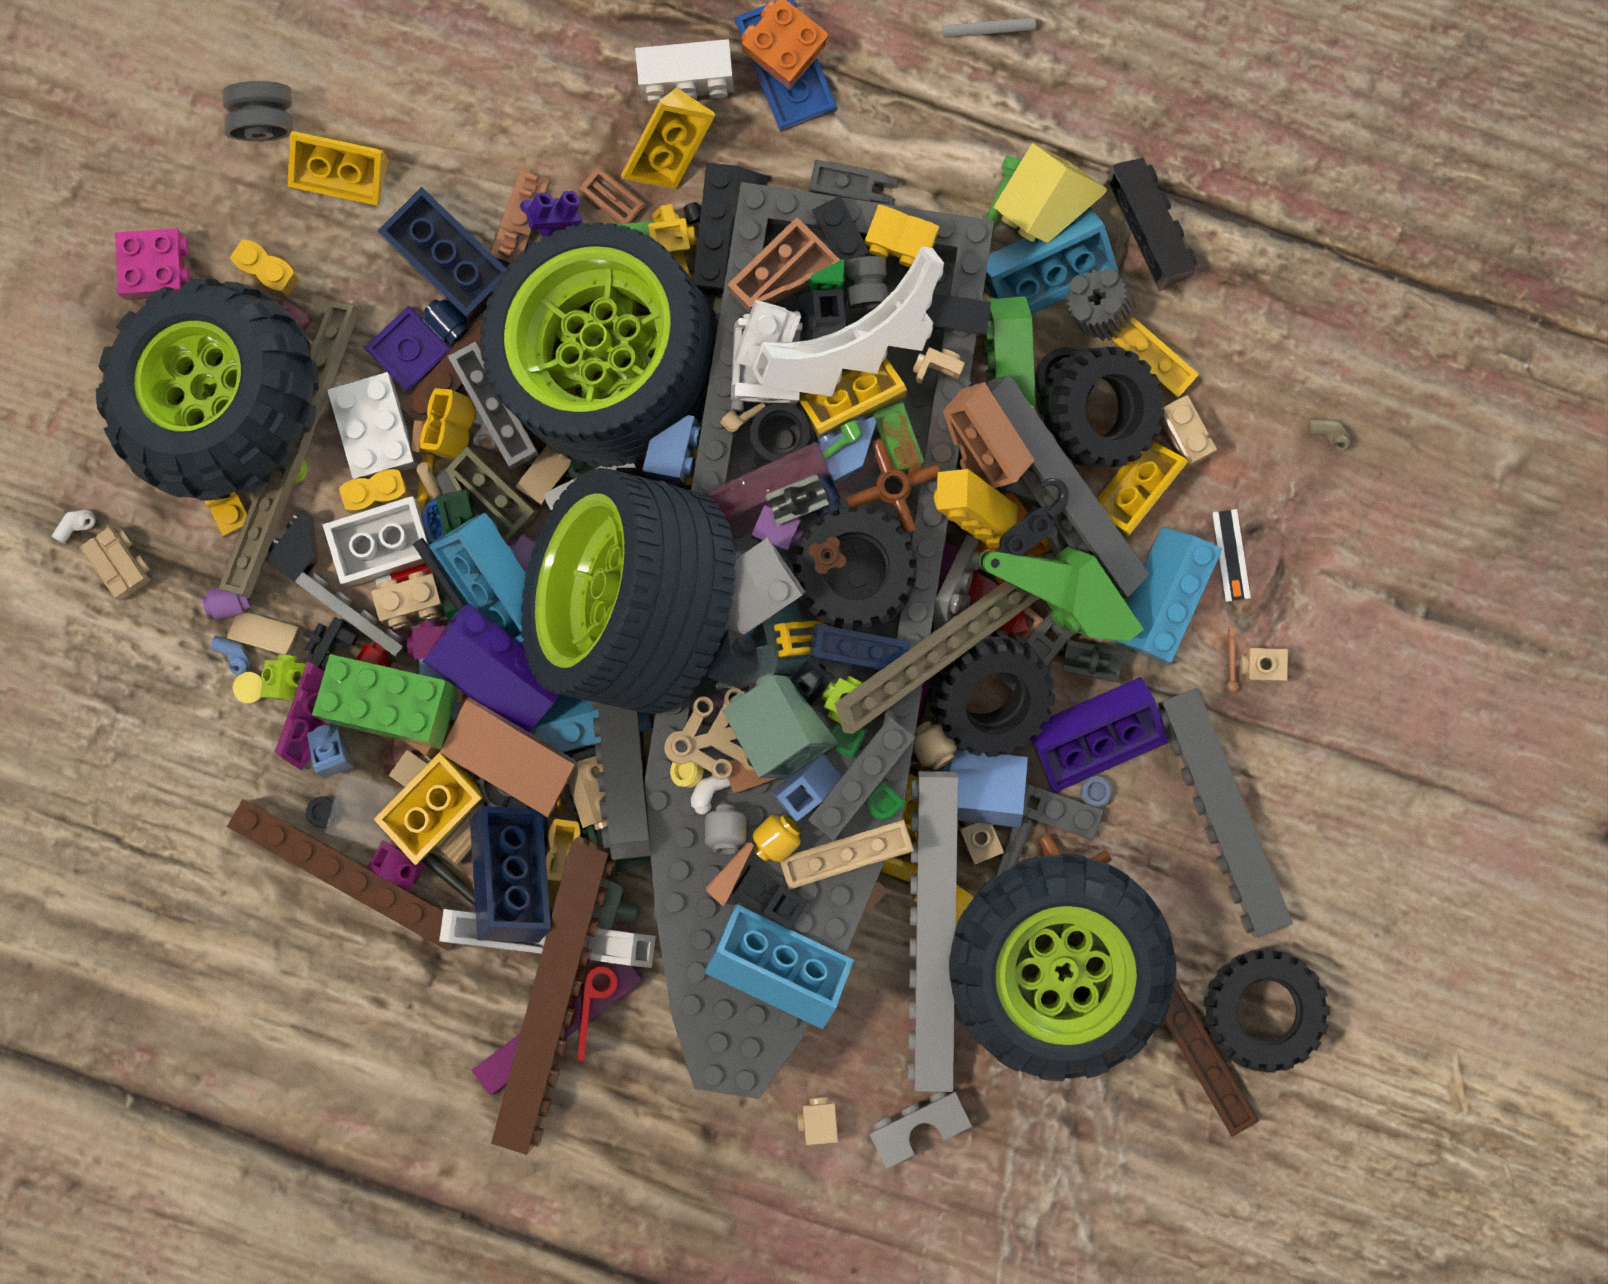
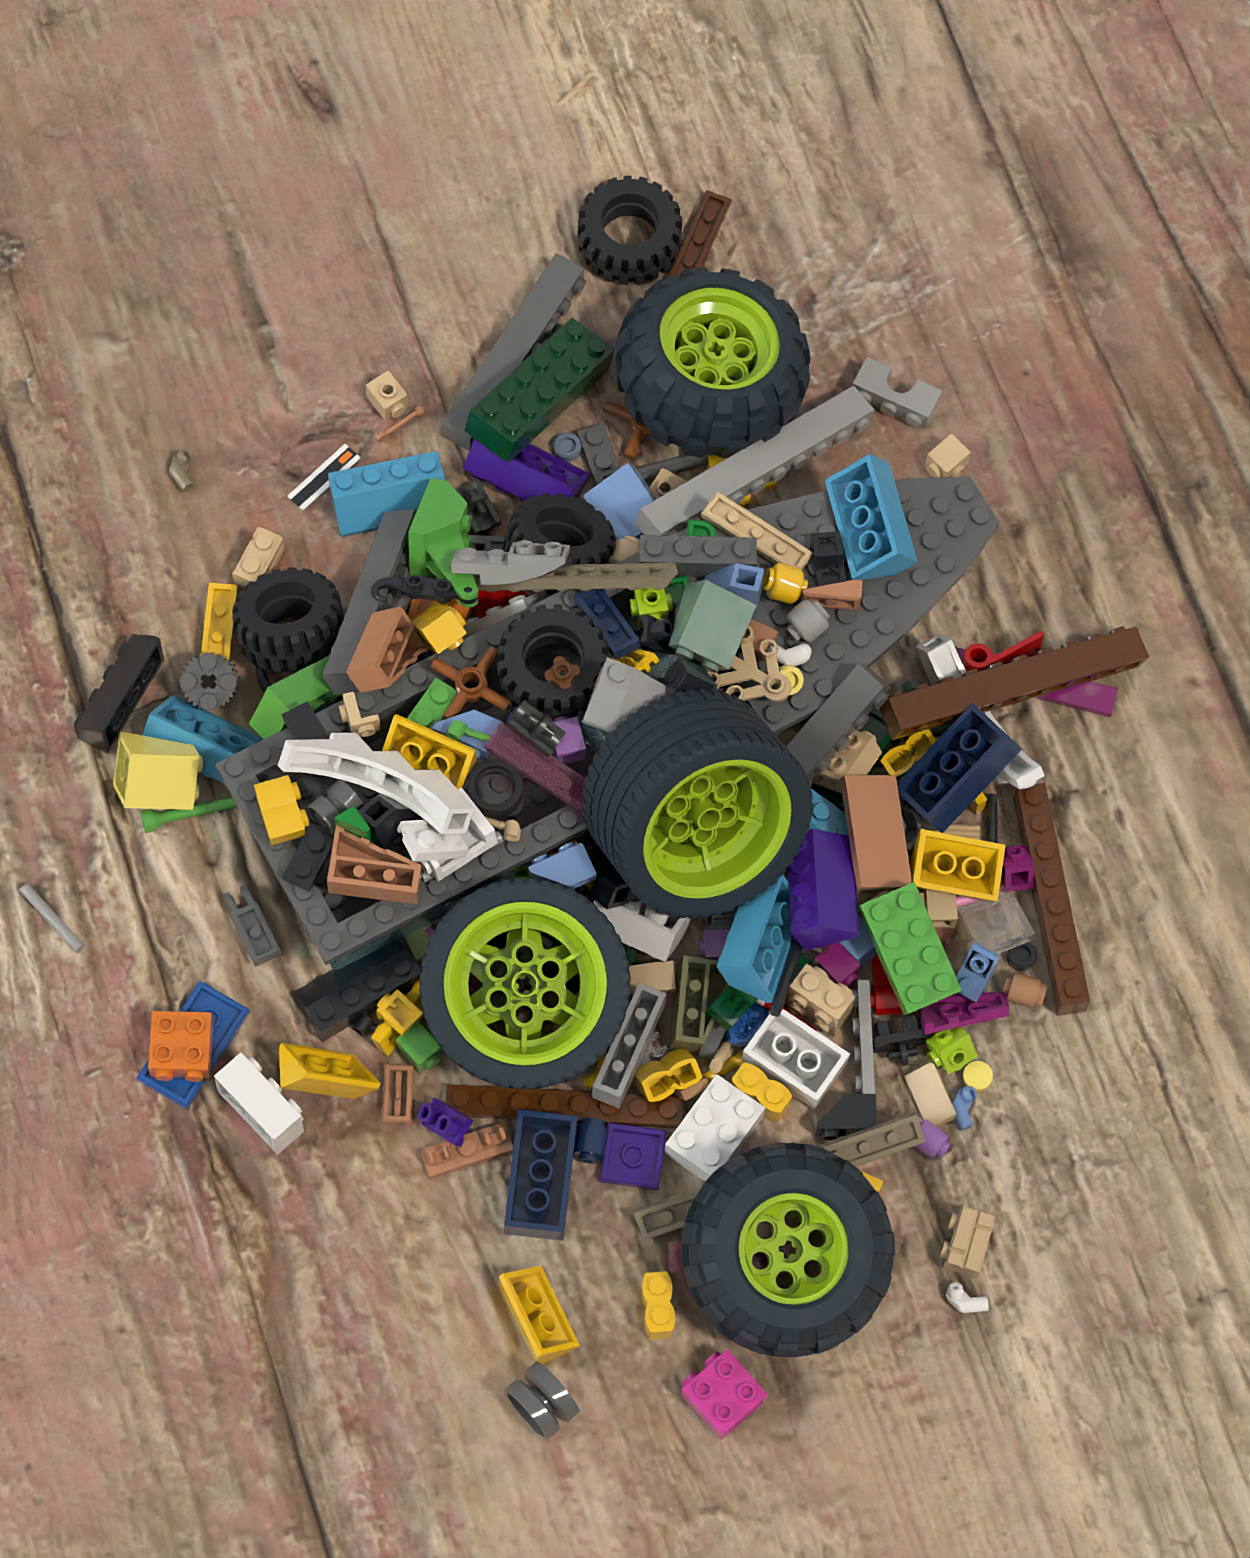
camera: 135 degrees left, 15 degrees down
clear orange plate [882,414,921,474] -> none
yellow slope [1097,441,1188,540] -> none
none -> light grey slope [451,540,570,585]
none -> dark green brick [464,318,615,463]
none -> medium nougat brick [1002,972,1047,1008]

